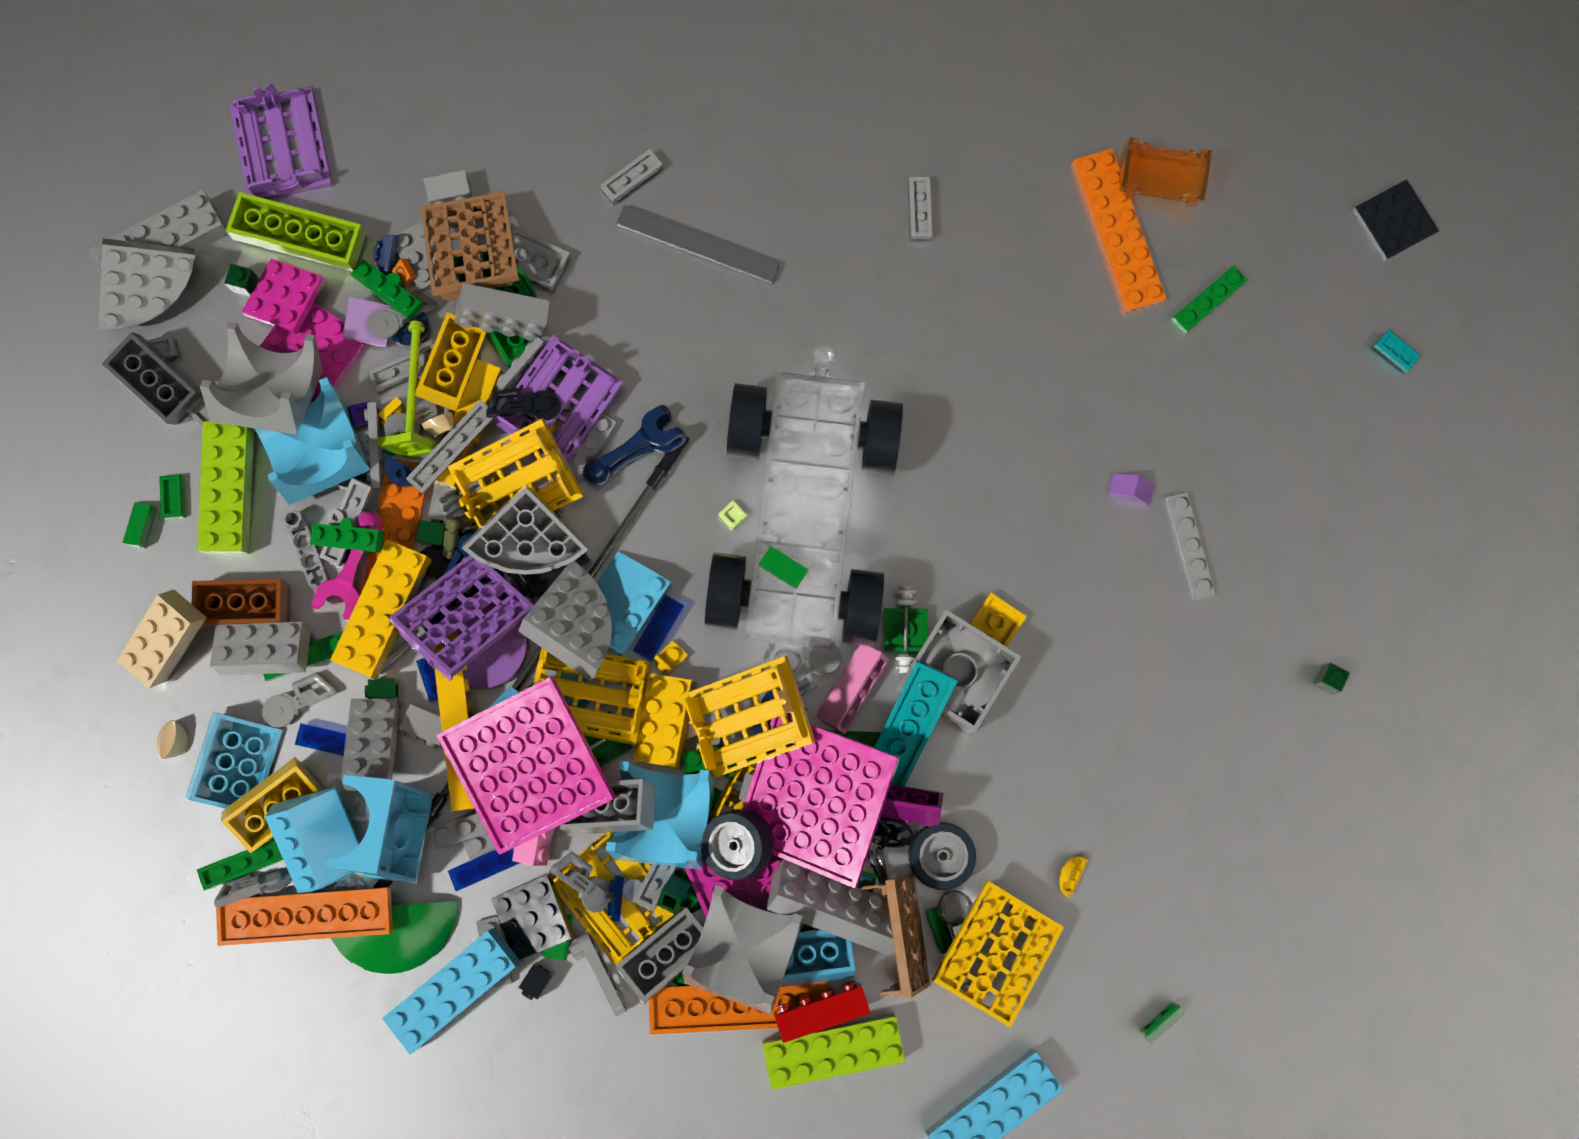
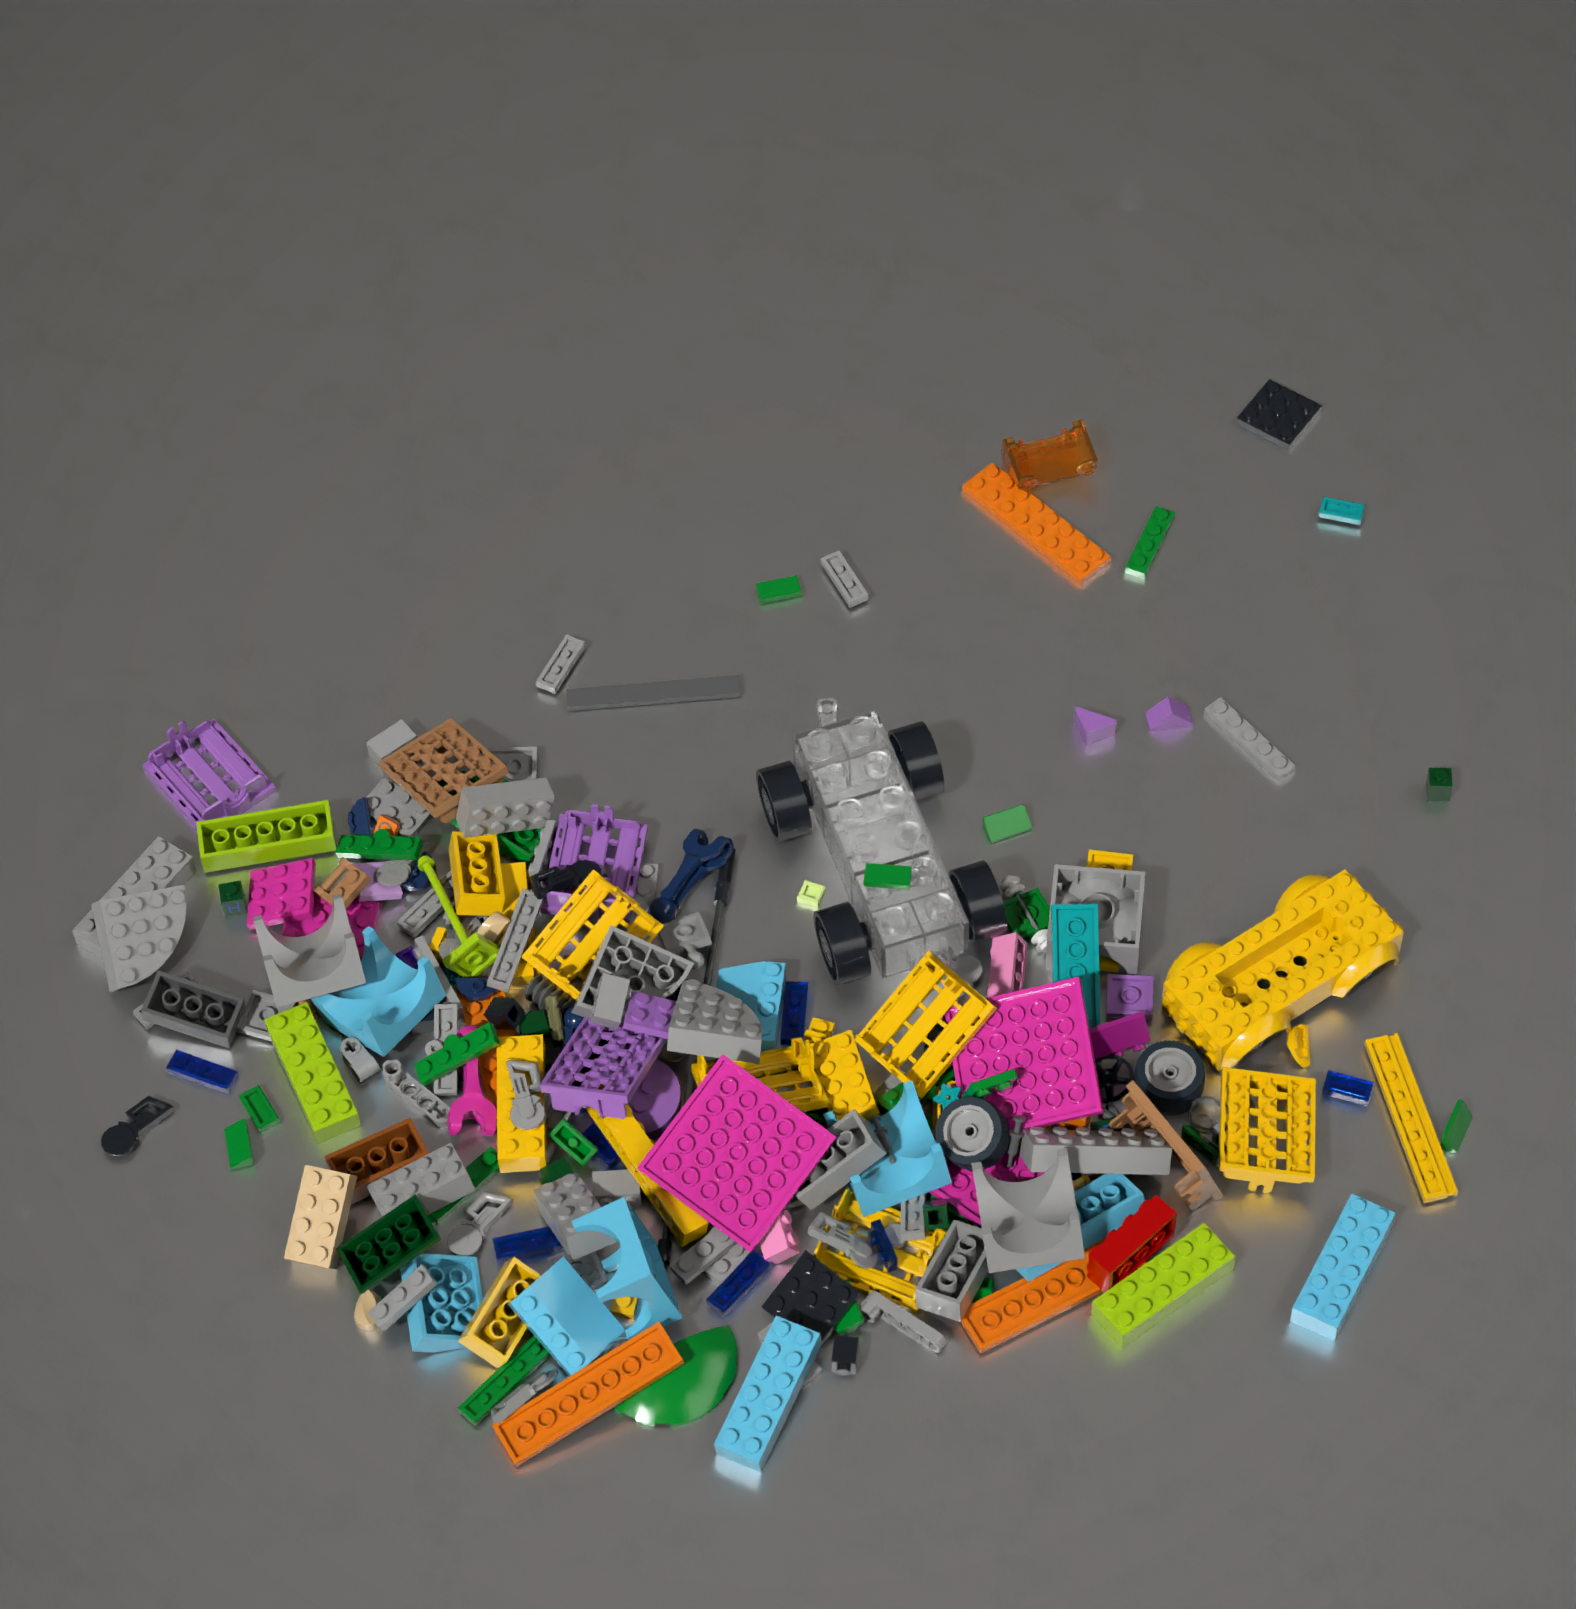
camera: 15 degrees left, 25 degrees down
none -> black piece [101,1096,174,1156]
none -> clear blue plate [166,1049,239,1094]
none -> medium nougat plate [313,857,372,909]
none -> dark green slope [336,1194,442,1295]
none -> light grey piece [340,1037,380,1083]
none -> light grey plate [368,1264,438,1332]
none -> black brick [483,997,526,1030]
none -> light grey piece [506,1060,545,1130]
none -> green slope [548,1118,598,1166]
none -> light grey brick [590,973,632,1029]
none -> medium lavender plate [623,991,677,1039]
none -> light grey plate [659,912,712,969]
none -> green tile [756,575,802,604]
none -> dark grey piece [869,1115,895,1164]
none -> teal plate [933,1084,962,1110]
none -> green wing [962,1069,1017,1098]
none -> green slope [983,804,1032,843]
none -> dark grey piece [1007,1115,1025,1168]
none -> medium lavender slope [1074,706,1117,745]
none -> medium lavender plate [1106,974,1154,1020]
none -> yellow piece [1161,869,1403,1071]
none -> clear blue plate [1322,1070,1374,1106]
none -> yellow plate [1364,1033,1458,1203]

